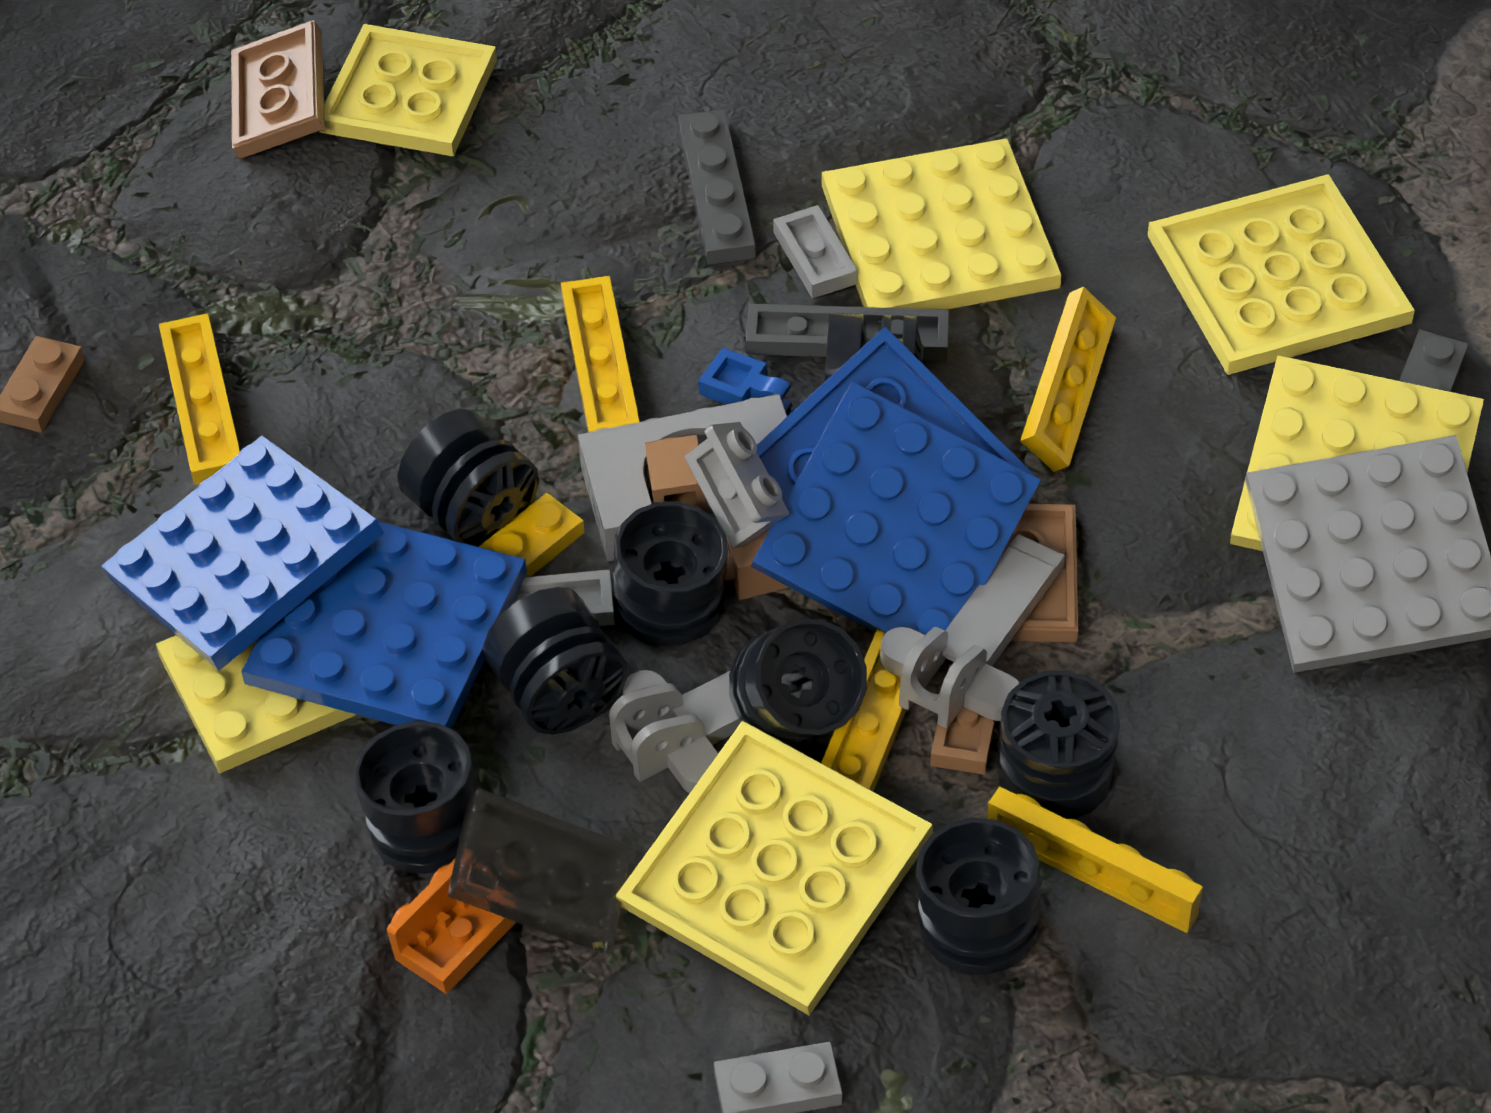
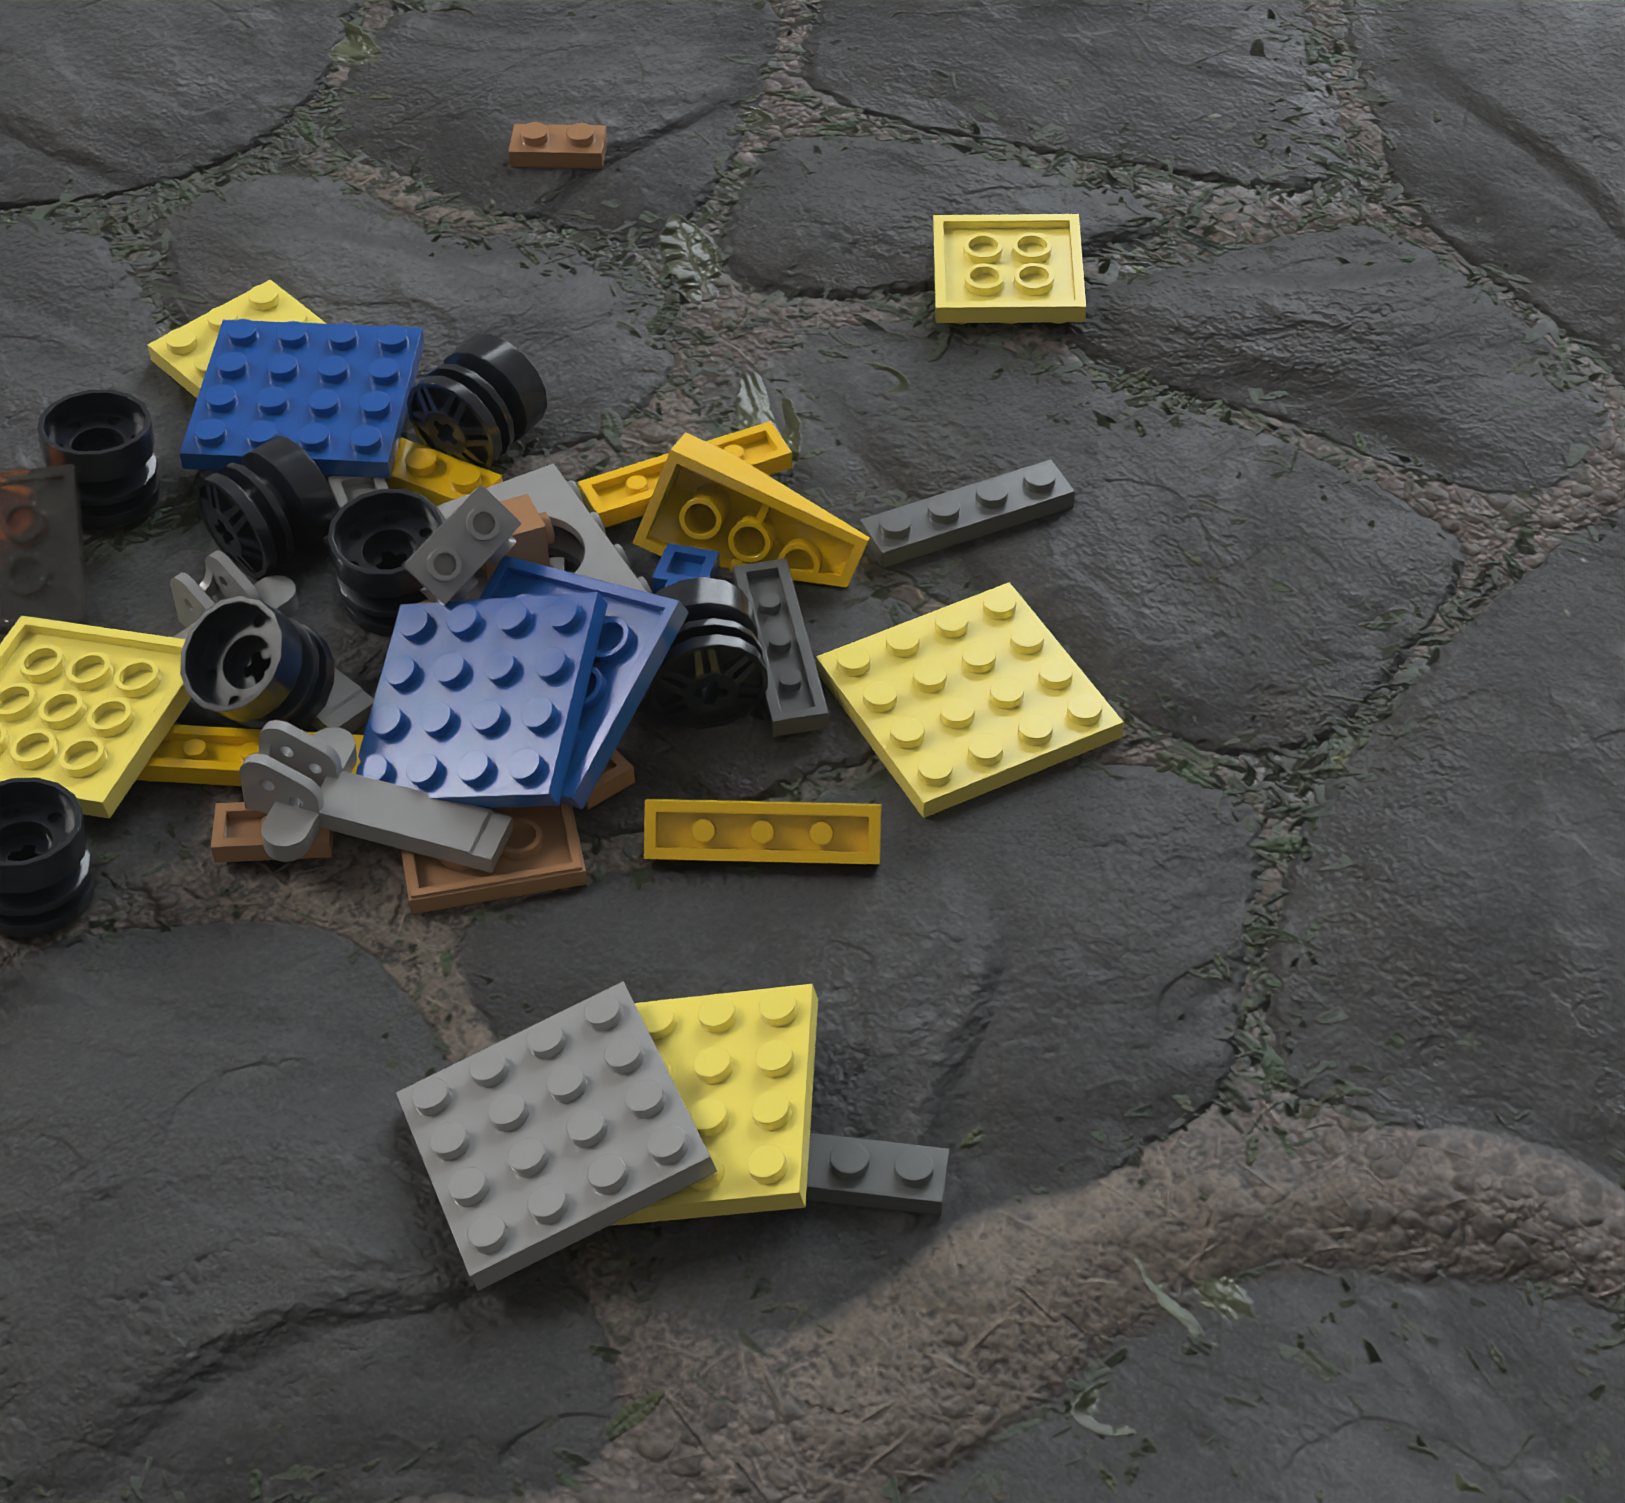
camera: 75 degrees right, 5 degrees down
plate [101,436,384,671] -> none
yellow plate [159,313,240,485] -> none
medium nougat tile [231,20,325,159] -> none
light grey plate [773,205,858,299] -> none
yellow plate [987,786,1203,934] -> none
black wheel [997,670,1120,819] -> none
light yellow plate [1148,174,1415,375] -> none
none -> yellow wedge [633,432,870,587]

